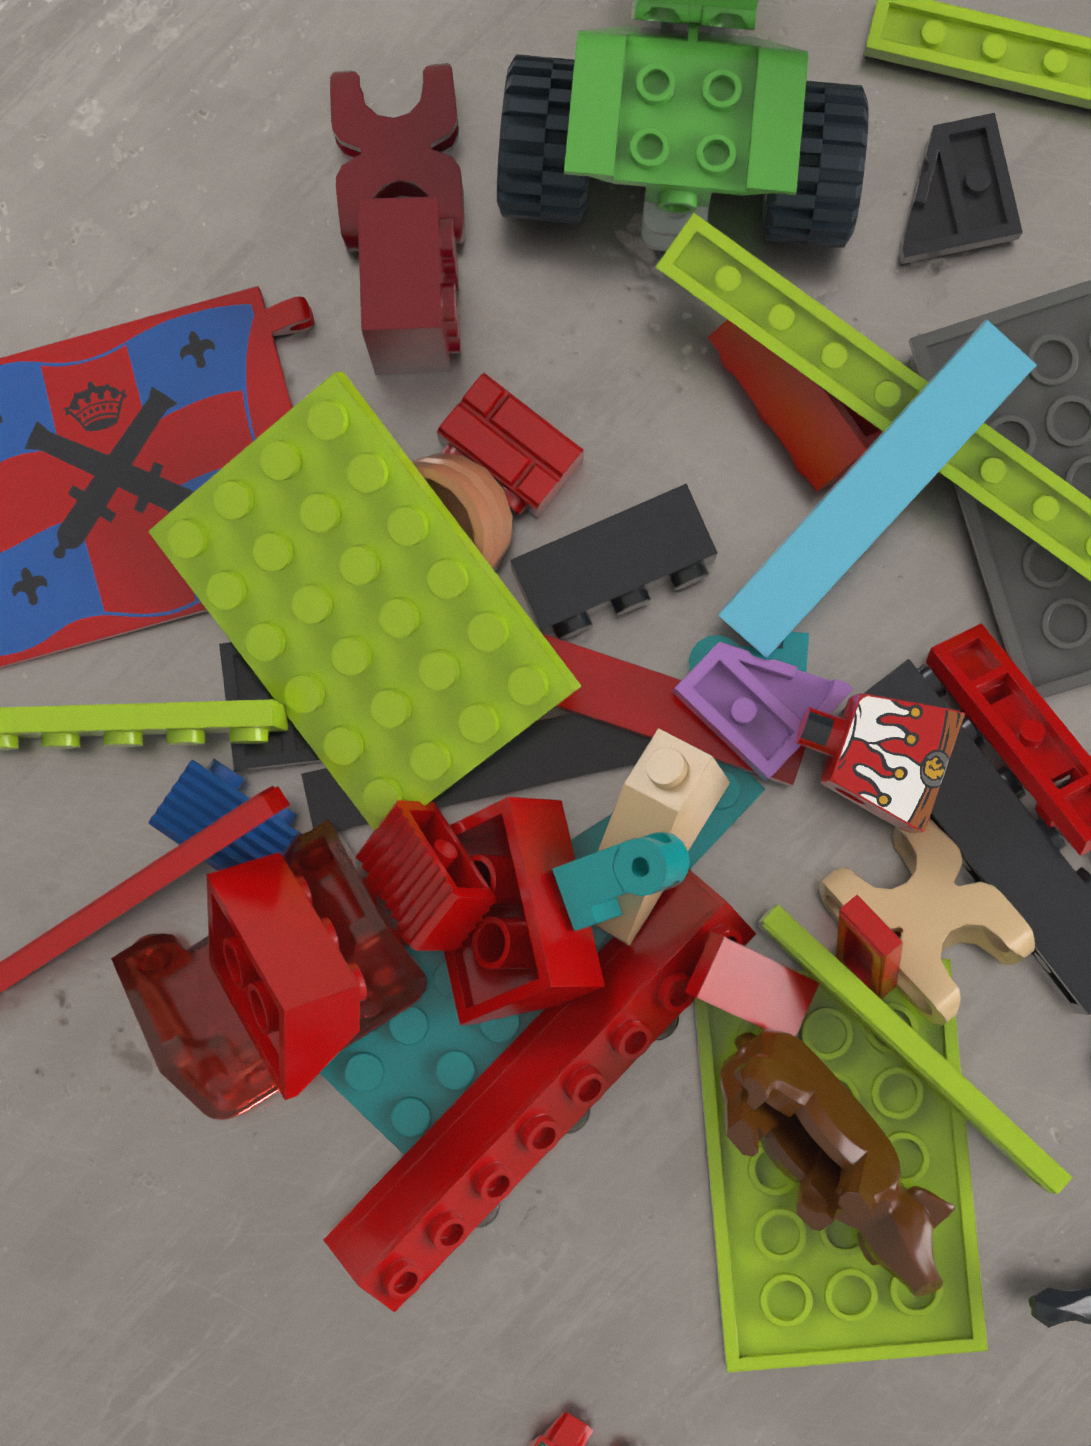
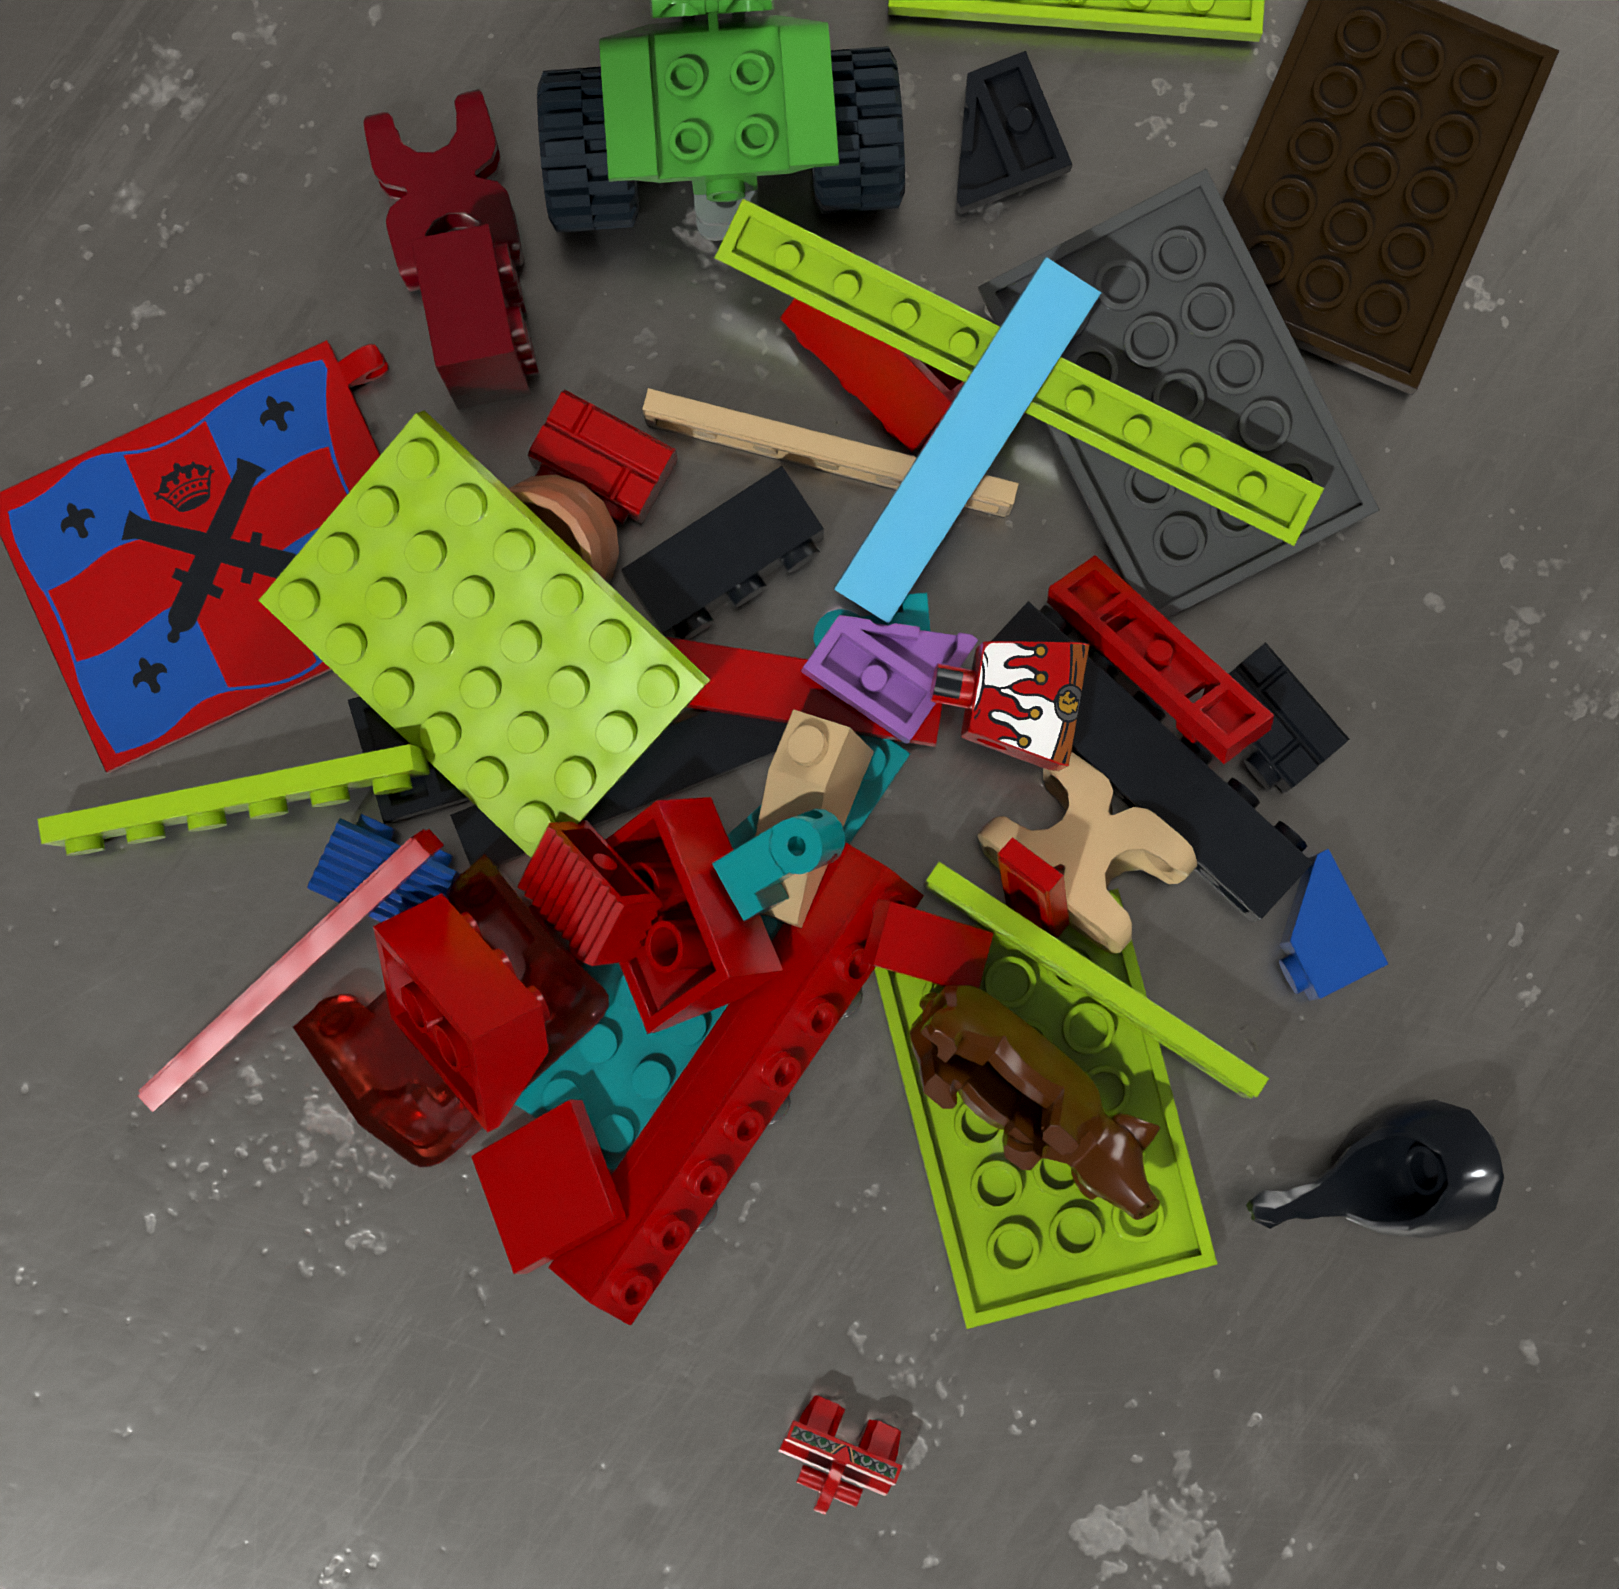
camera: 15 degrees left, 0 degrees up
none -> red tile [471,1099,627,1274]
none -> tan tile [642,388,1019,518]

